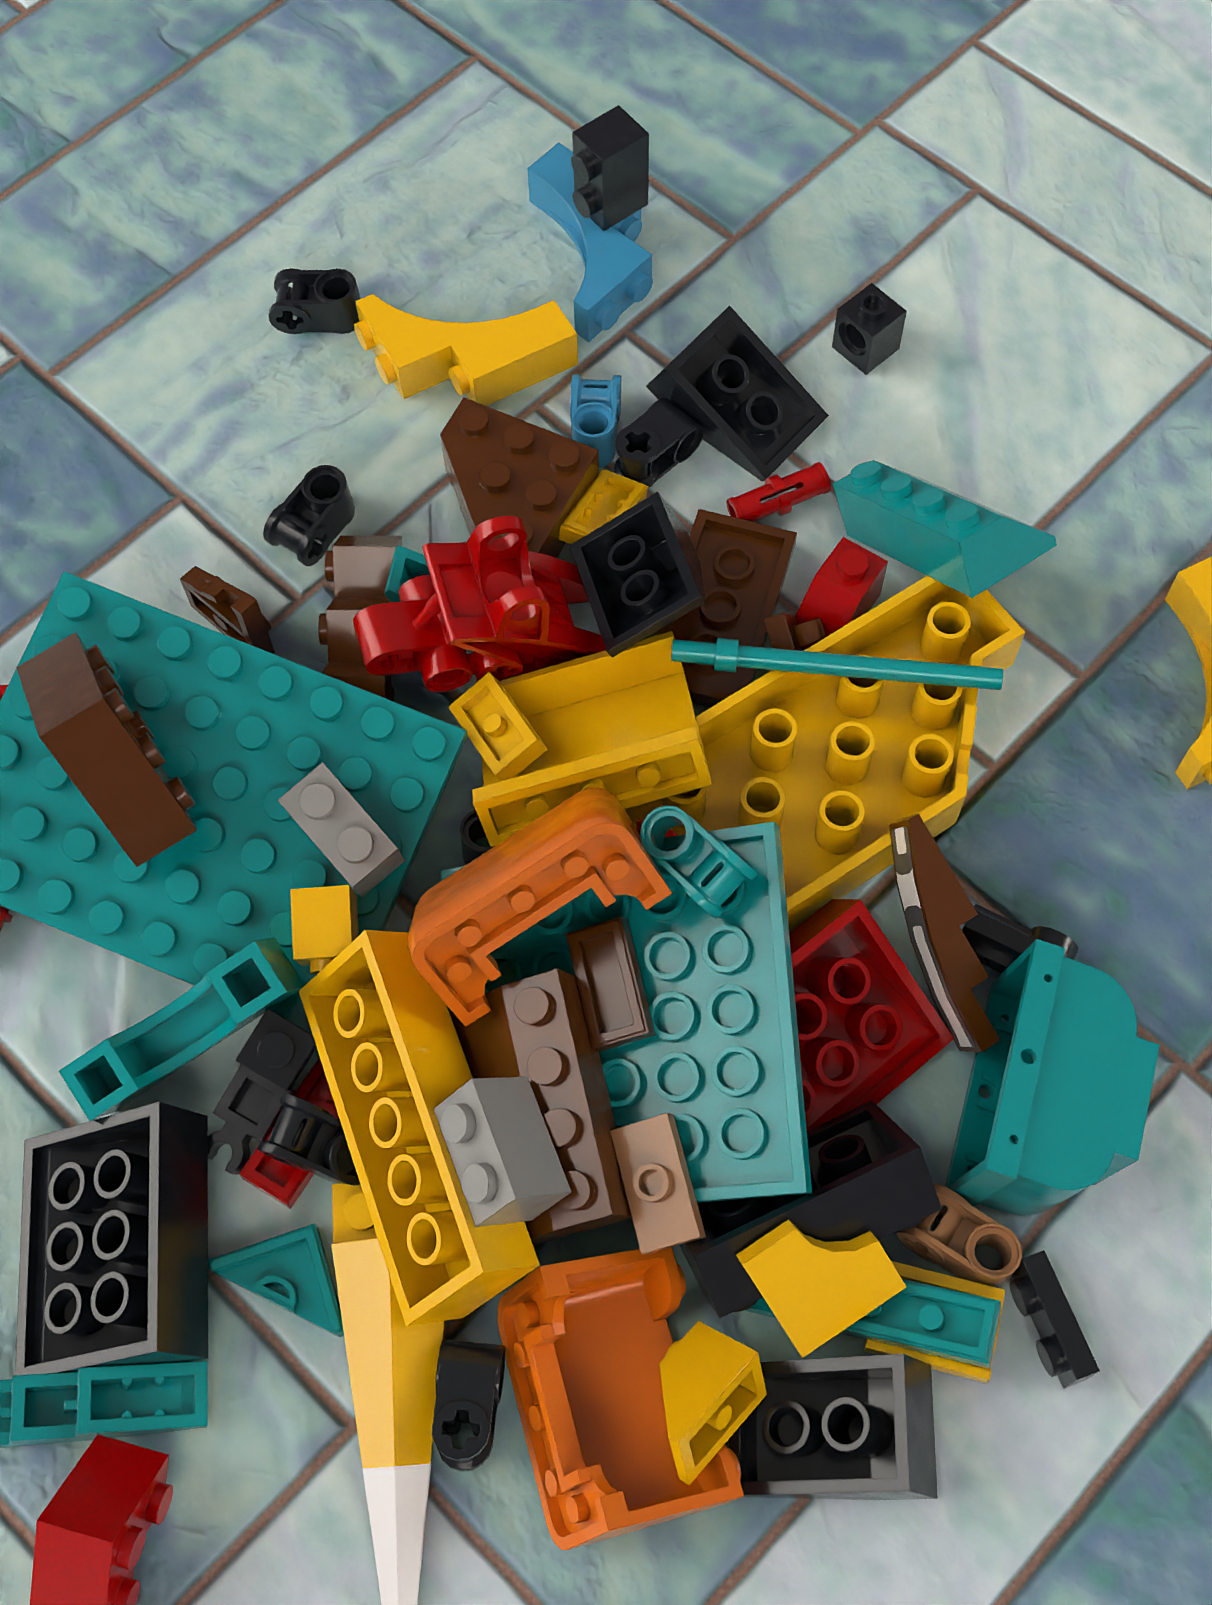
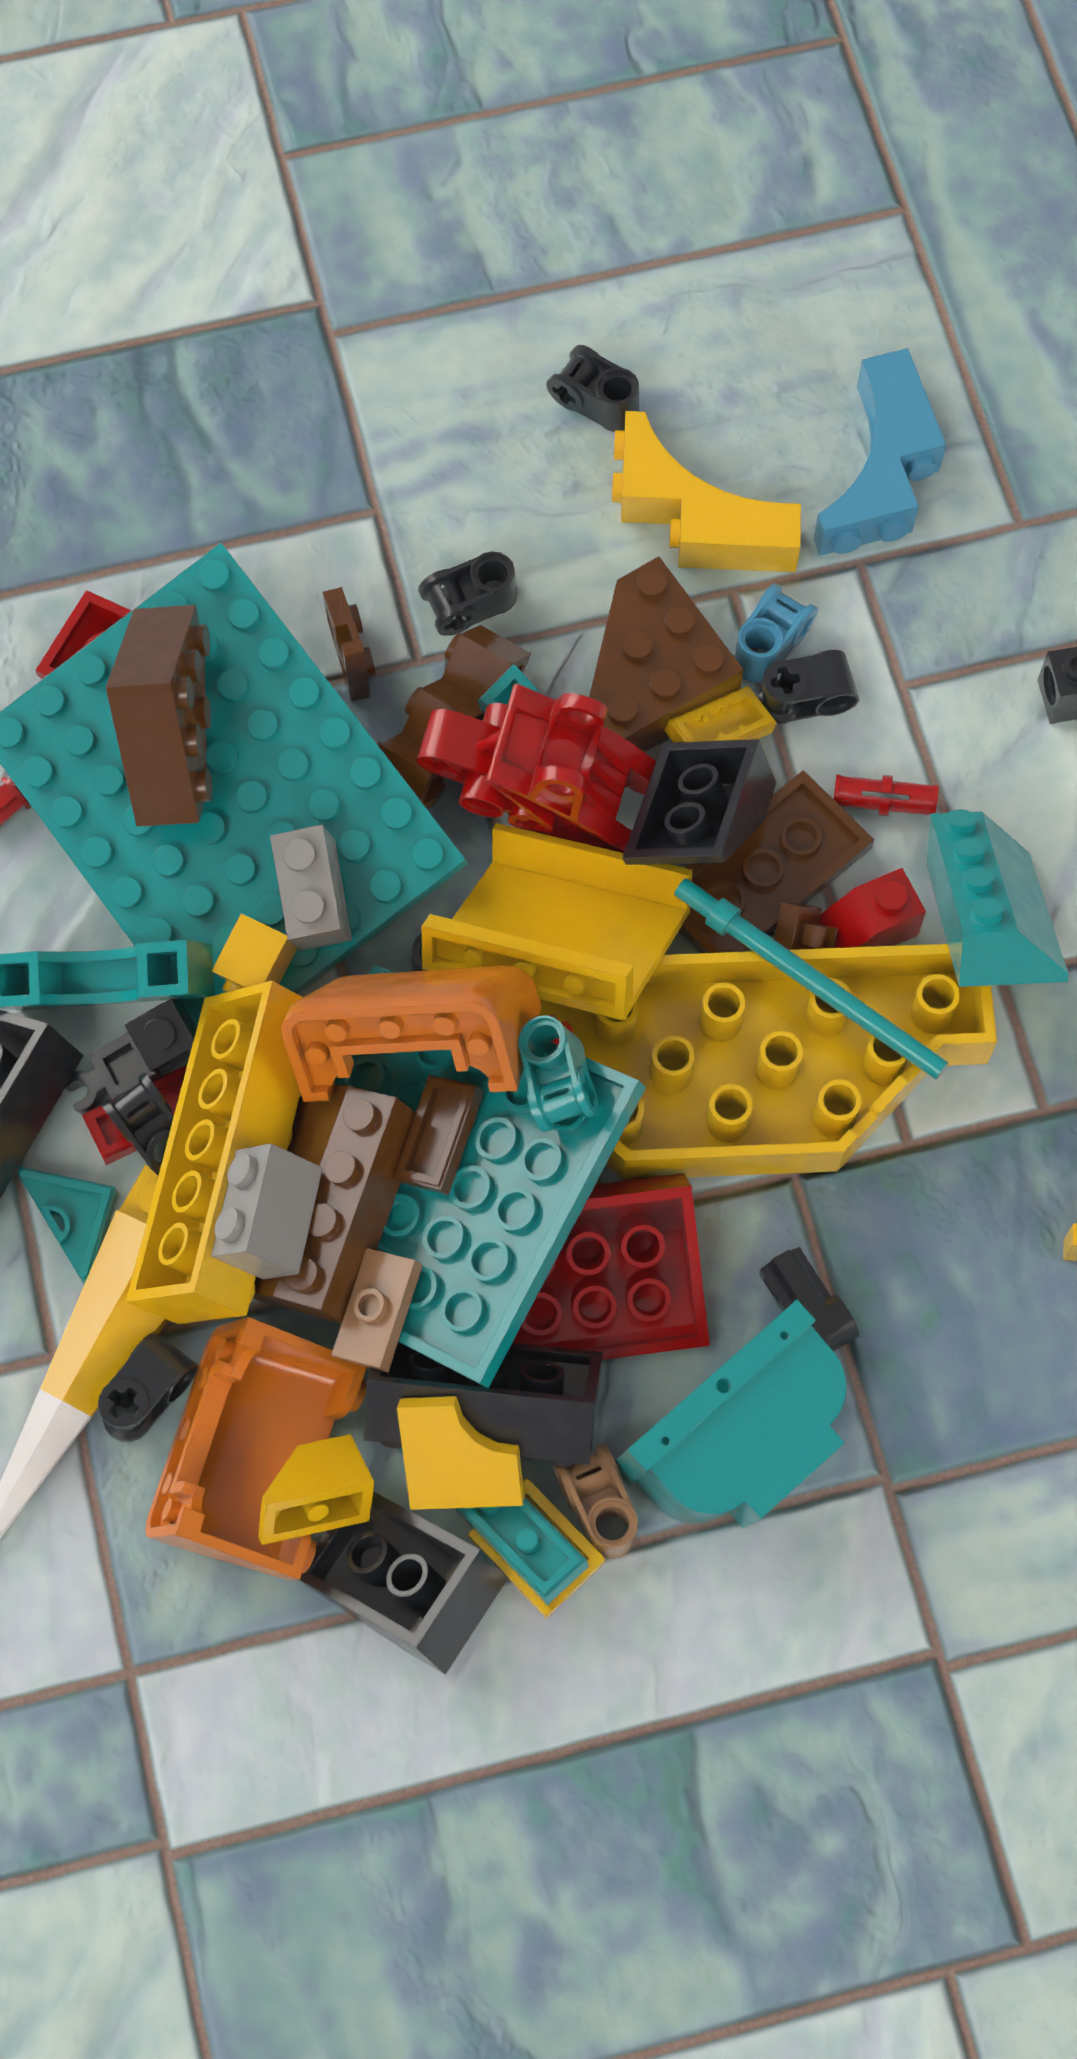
camera: 30 degrees right, 5 degrees up
yellow plate [448,672,548,781] -> none
black brick [571,105,649,231] -> none
black slope [646,305,829,482] -> none
reddish brown slope [889,813,1000,1052] -> none
black plate [1009,1250,1100,1389] -> none

